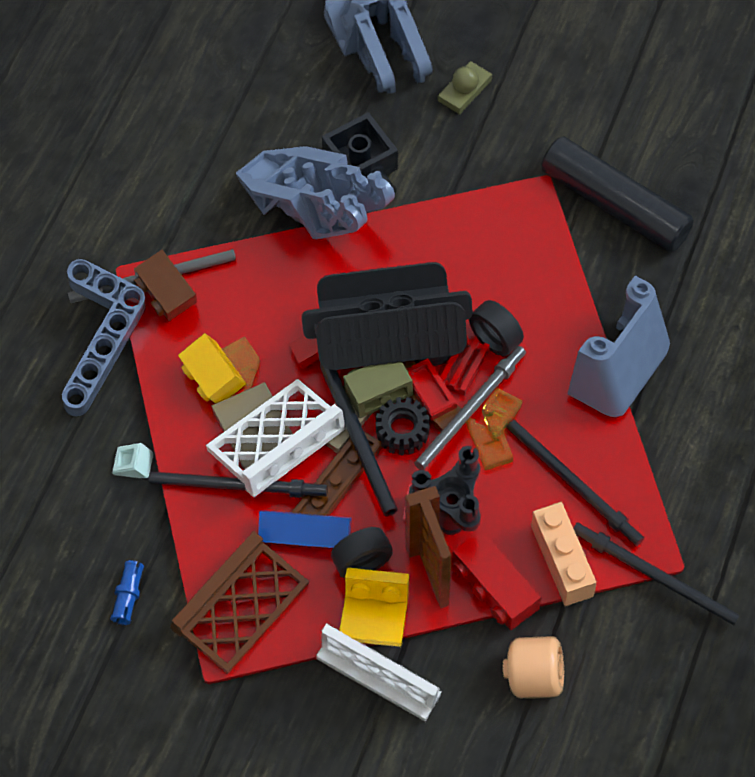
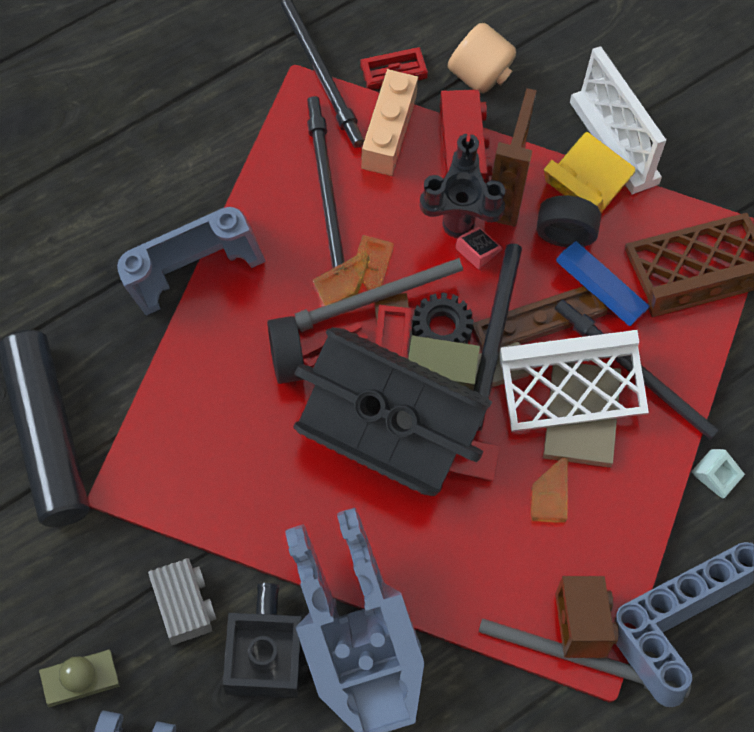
camera: 150 degrees left, 5 degrees up
yellow brick [178,333,247,403] -> none
none -> light grey brick [148,558,216,645]
none -> red tile [360,47,428,90]

